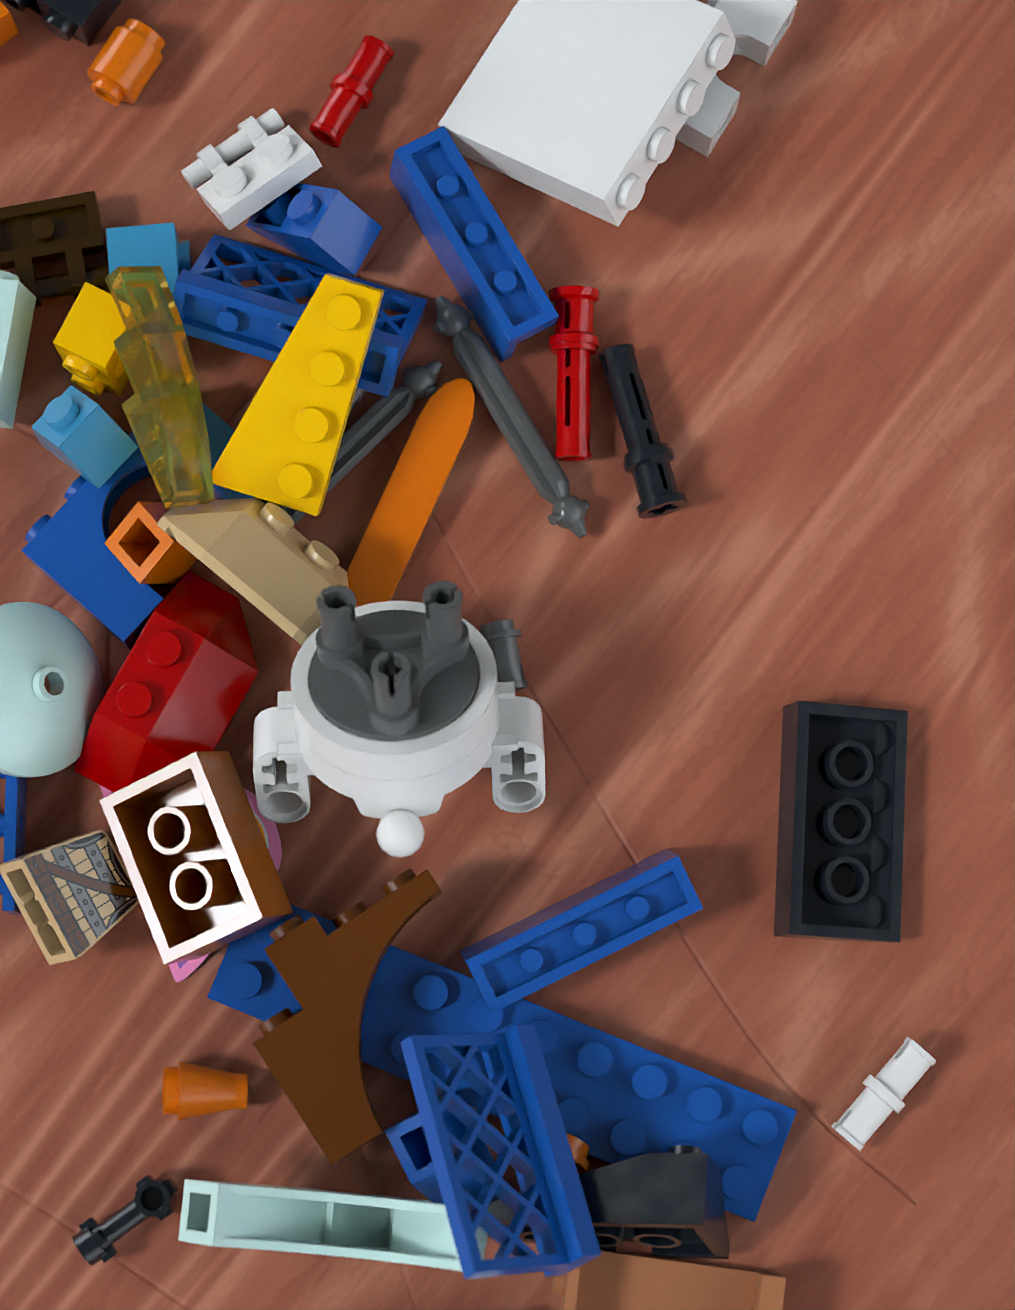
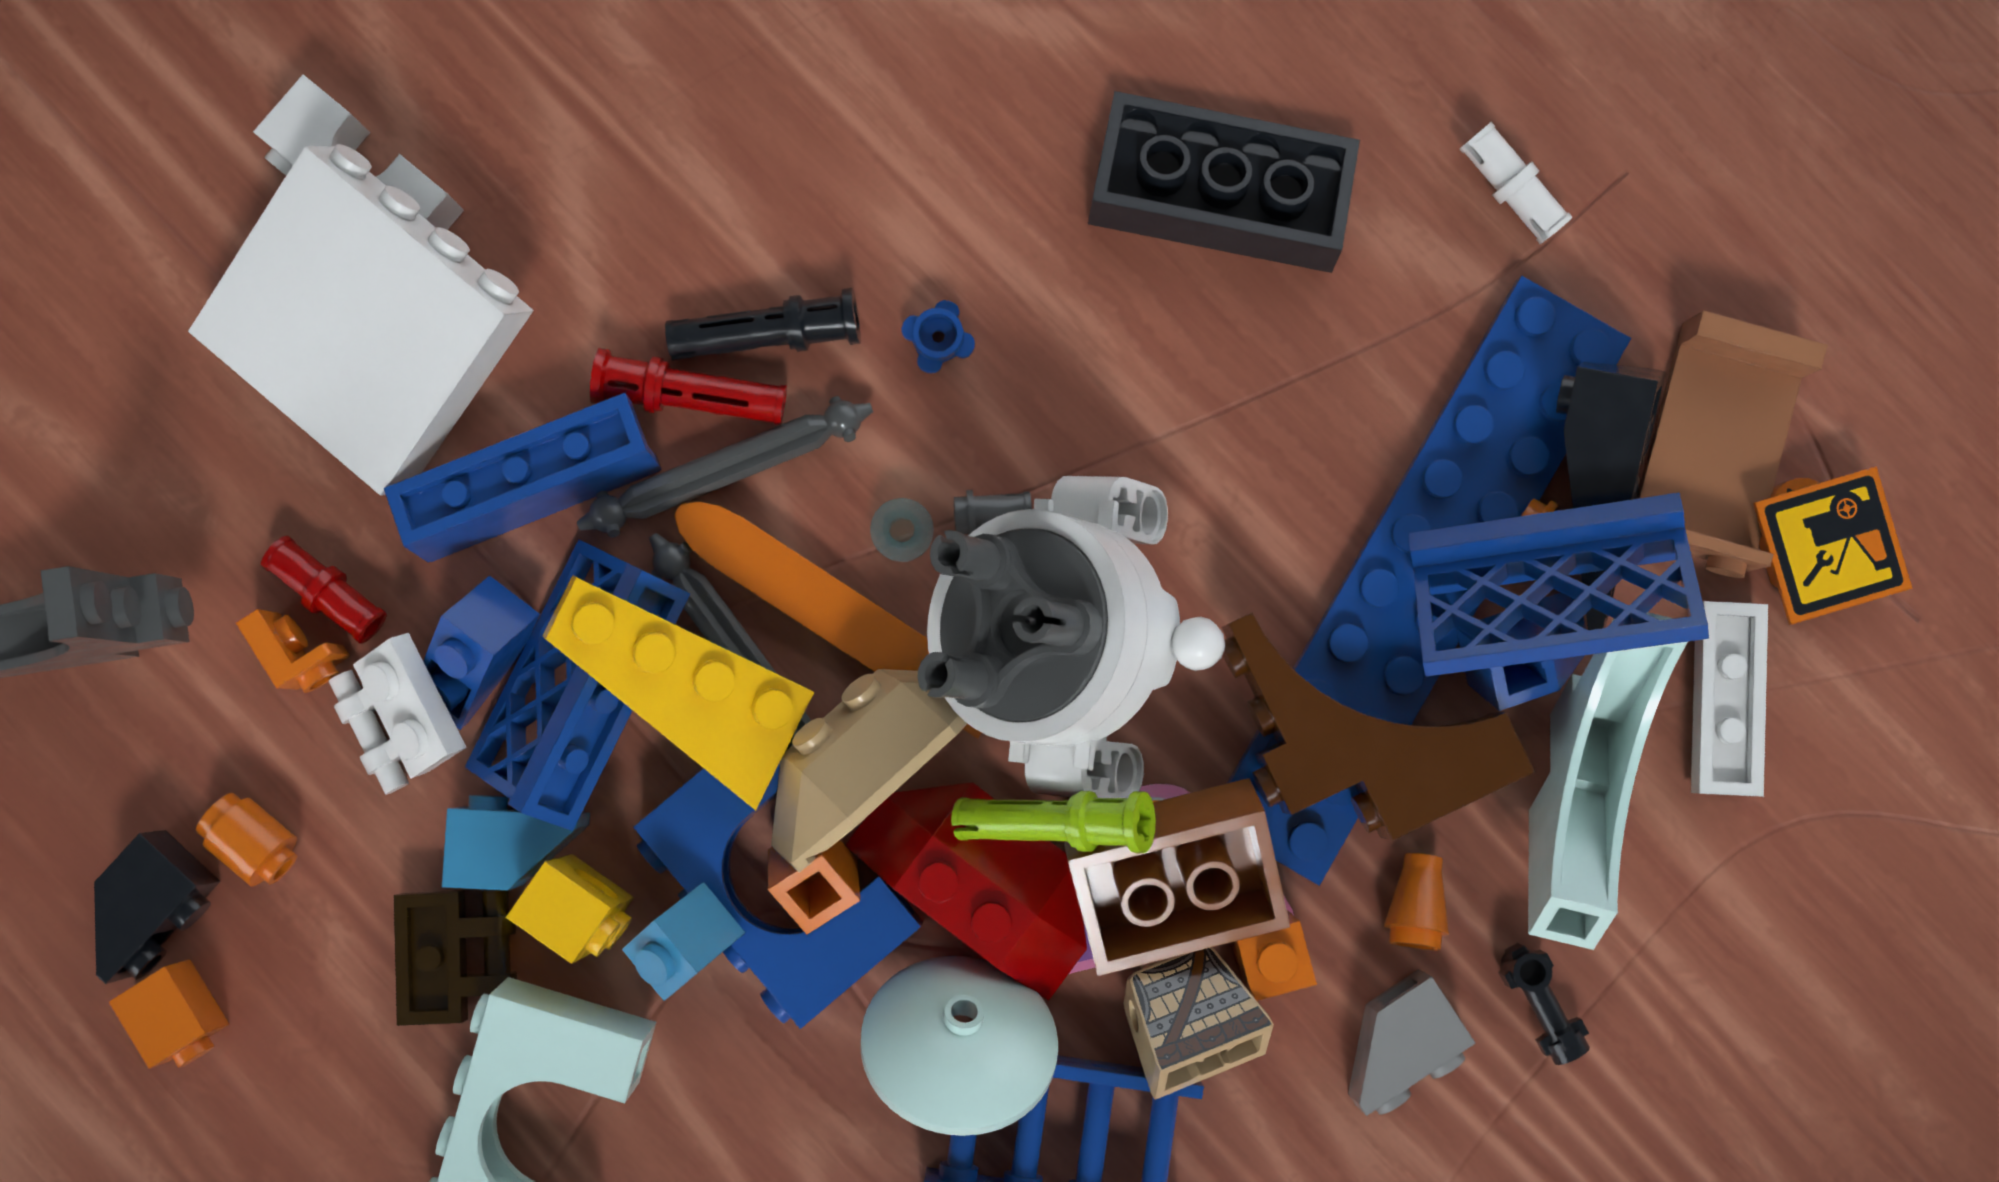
camera: 80 degrees left, 5 degrees up
clear yellow slope [105,266,214,509] -> none
blue panel [460,849,703,1013] -> none
none -> orange bracket [236,609,350,693]
none -> clear light blue plate [870,498,934,562]
none -> blue plate [902,300,975,374]
none -> lime pin [951,791,1156,853]
none -> orange brick [1231,910,1317,1001]
none -> light grey slope [1348,969,1476,1116]

